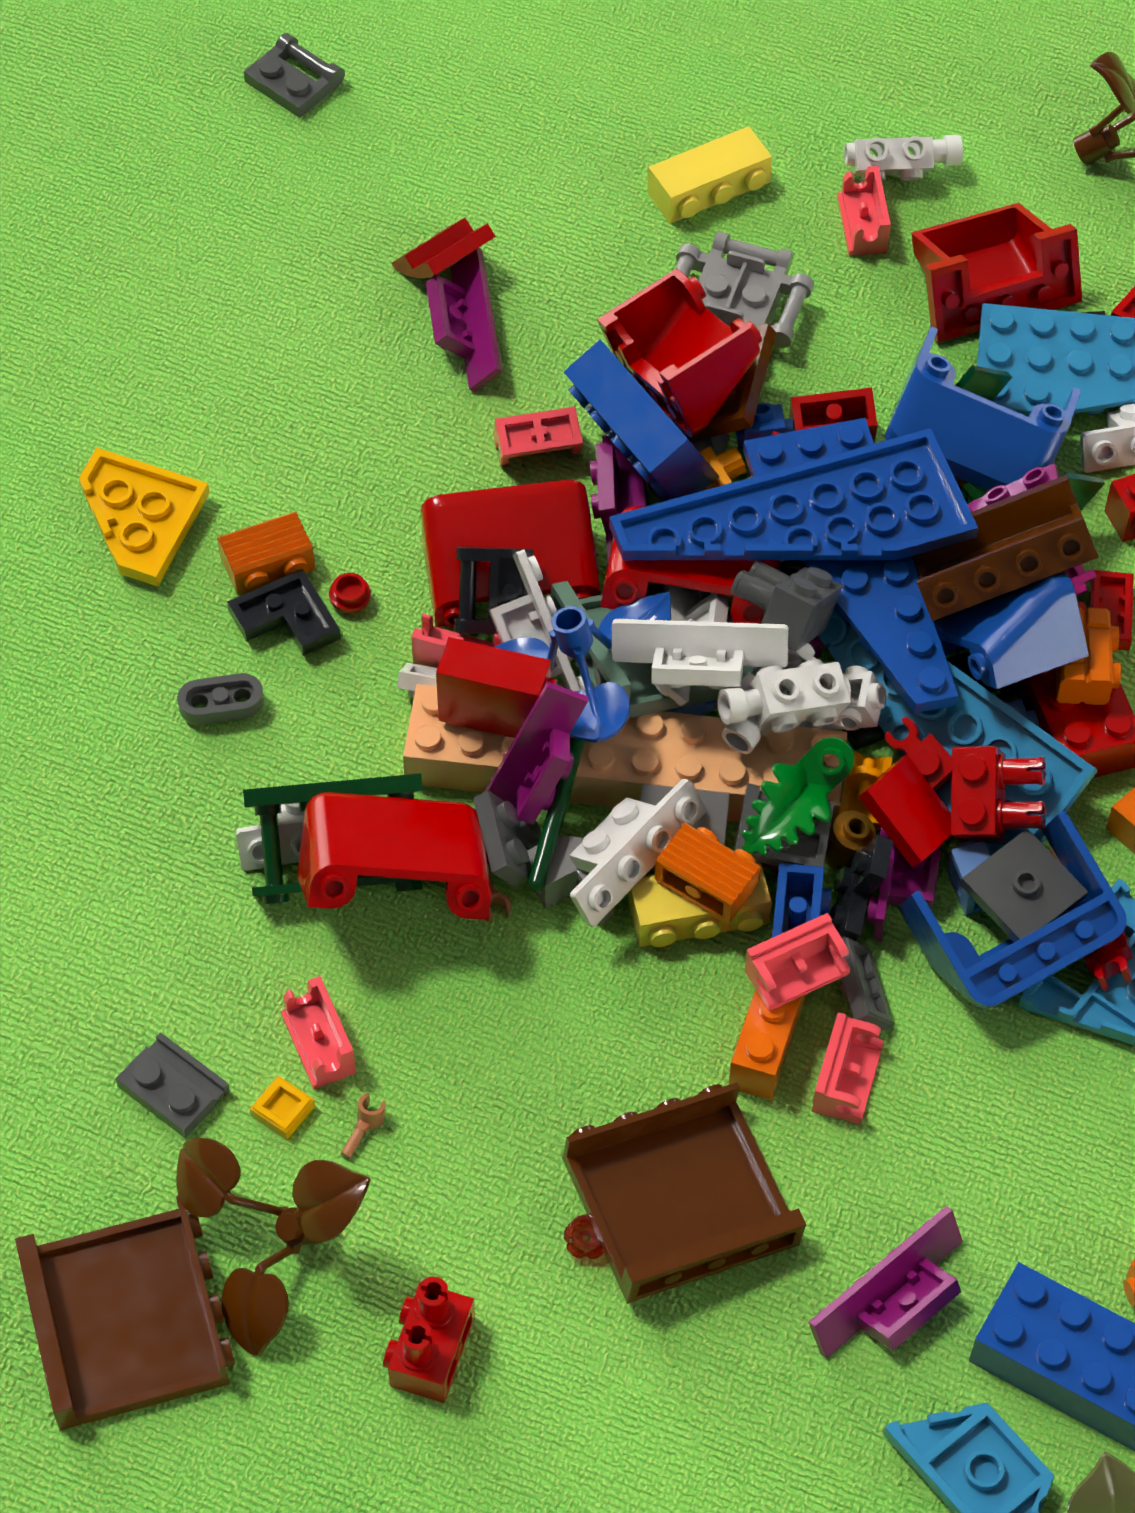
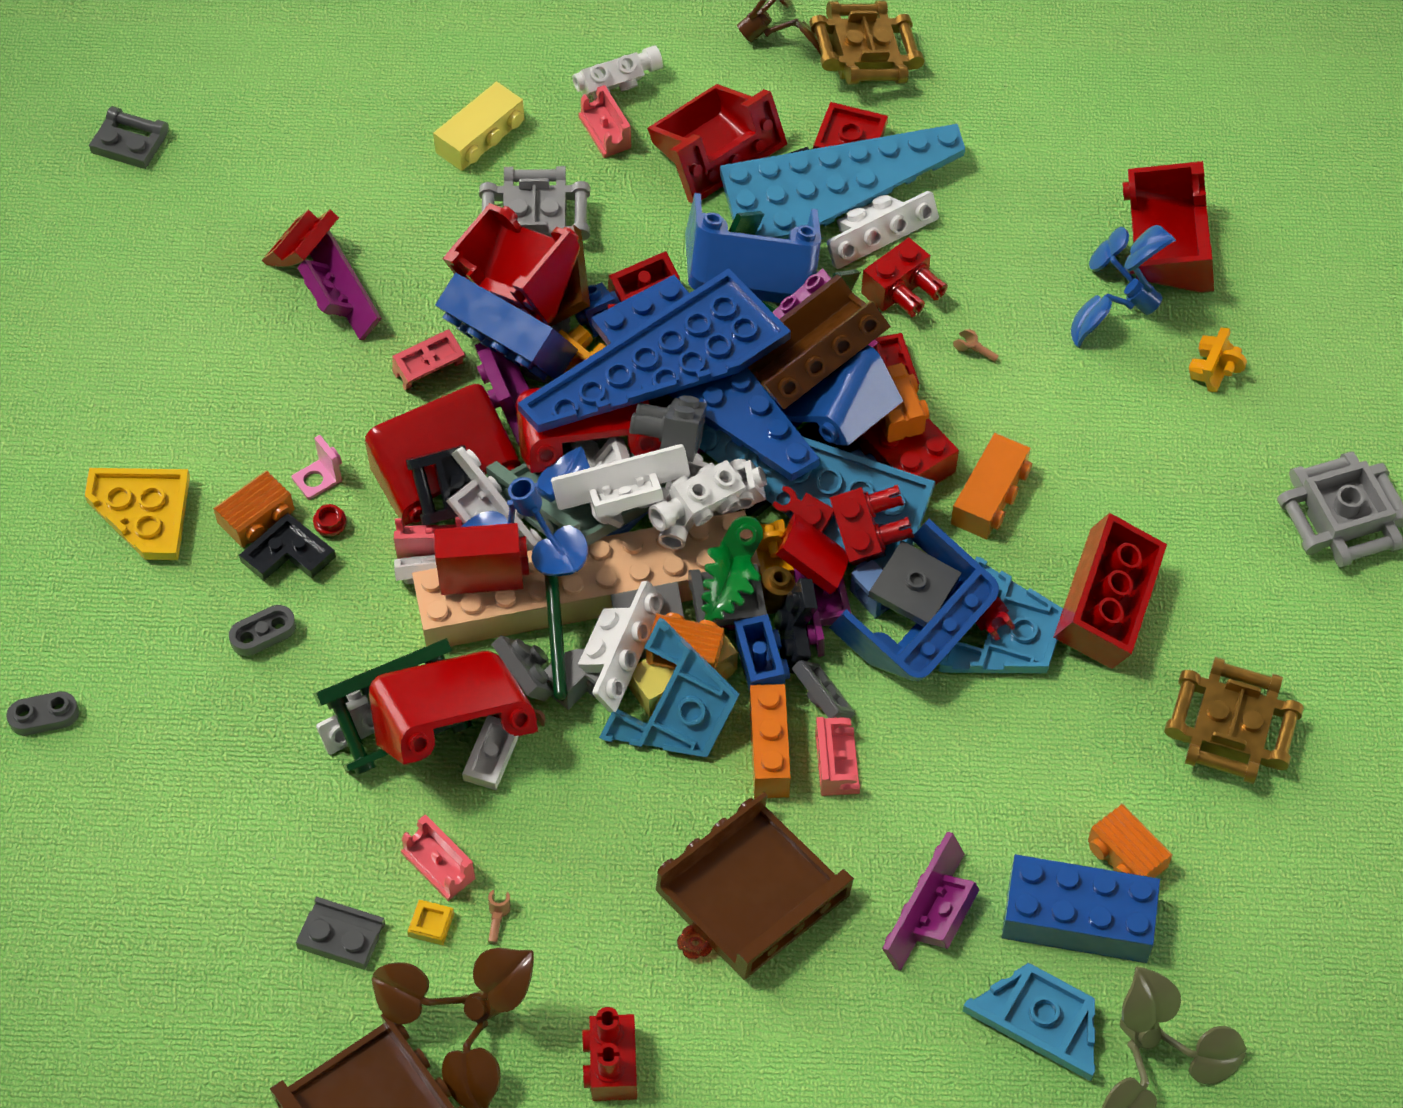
camera: 20 degrees left, 0 degrees up
magenta bracket [475,682,588,825] -> none
coral hinge [745,913,850,1011] -> none
none -> bright pink bracket [291,435,342,500]
none -> white plate [462,715,519,790]
none -> dark azure wing [599,618,739,757]

